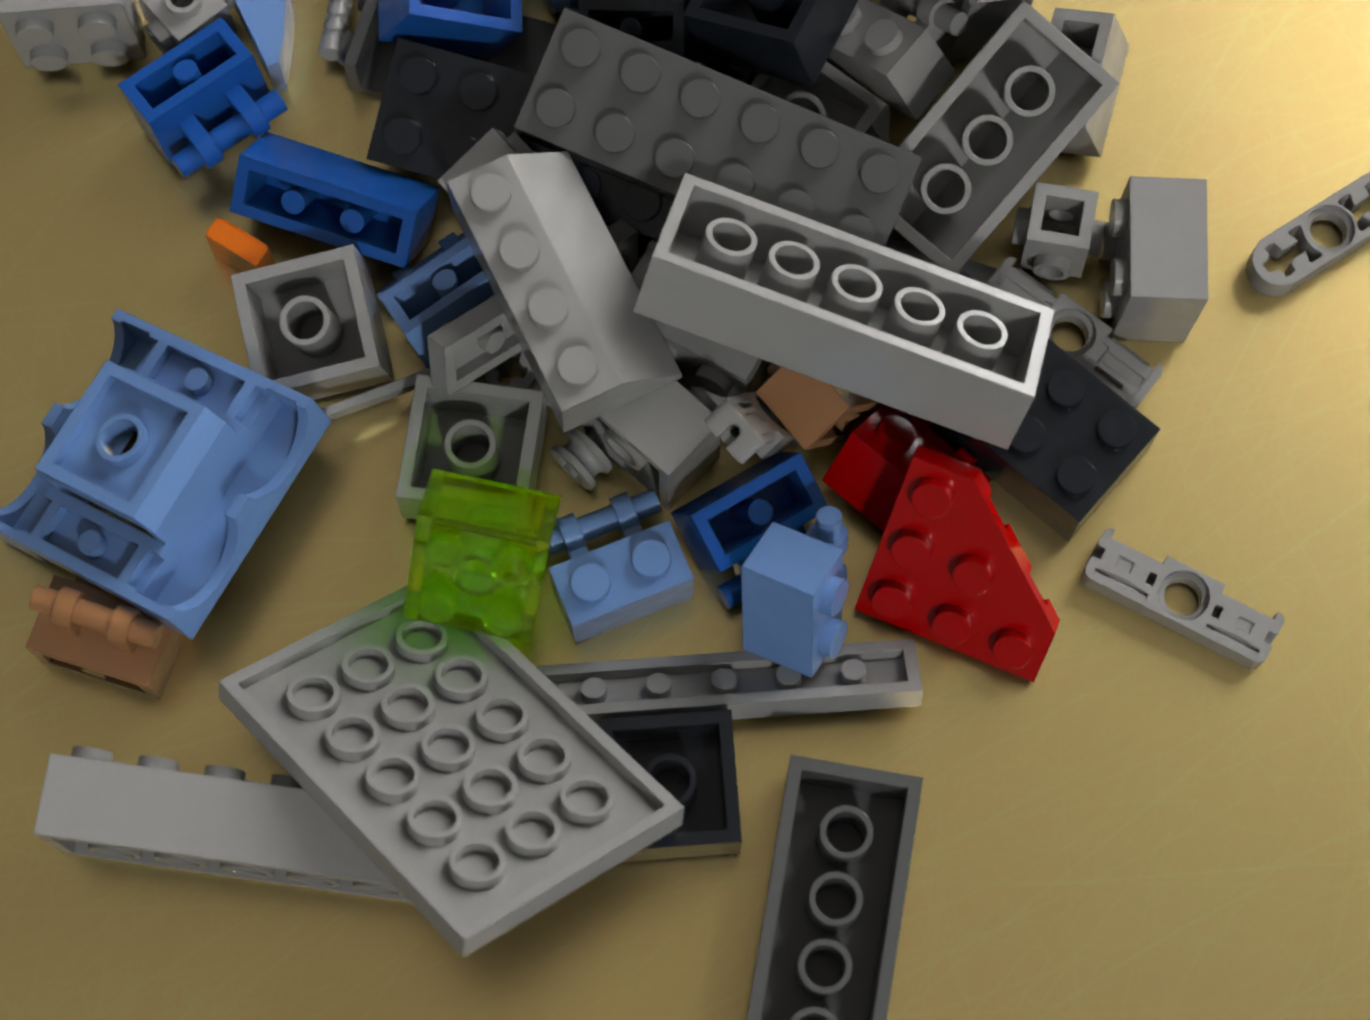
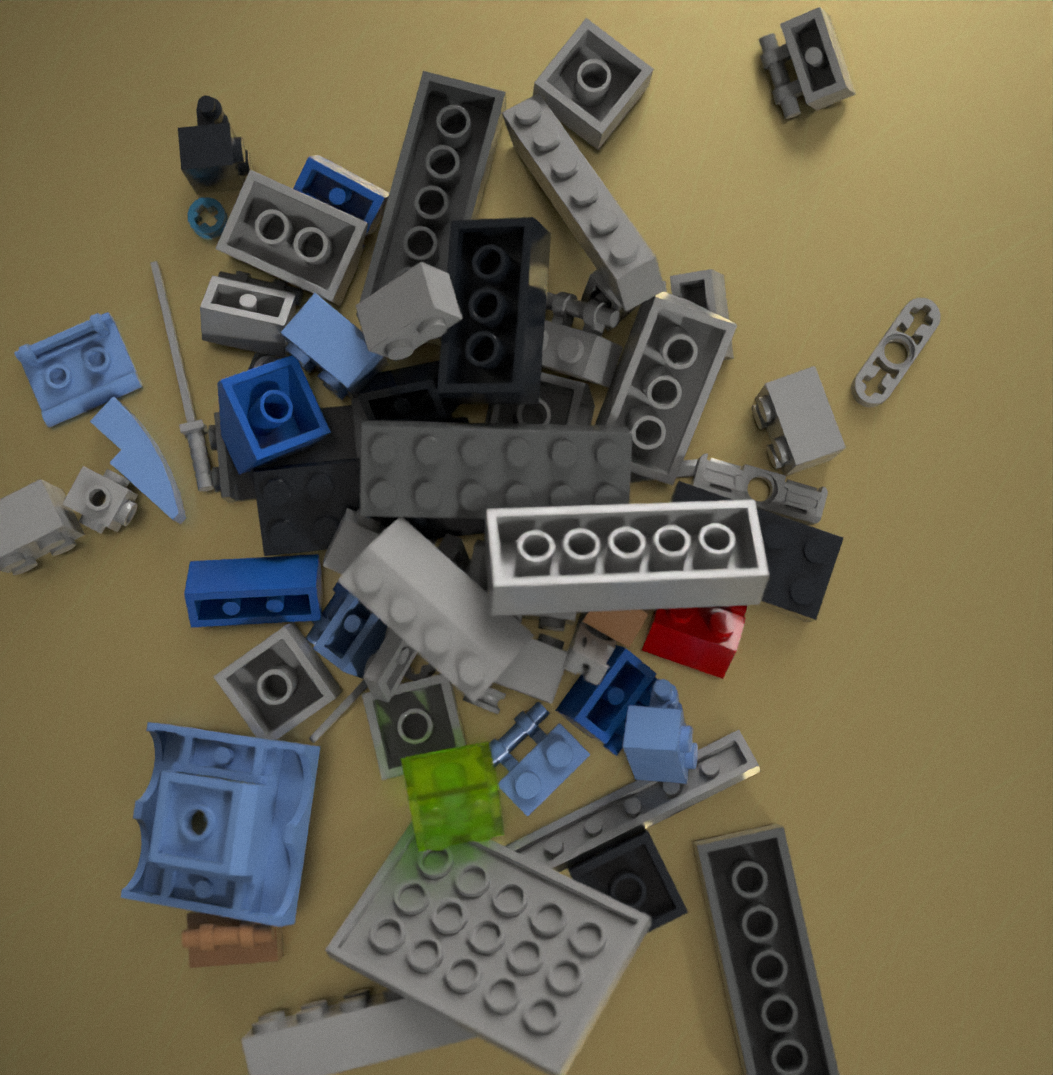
camera: 20 degrees left, 10 degrees up
blue brick [118,17,288,178] -> none
orange tile [204,217,275,273] -> none
red plate [854,444,1060,682] -> none
light grey brick [1011,182,1105,280] -> none
light grey piece [1080,529,1284,669] -> none

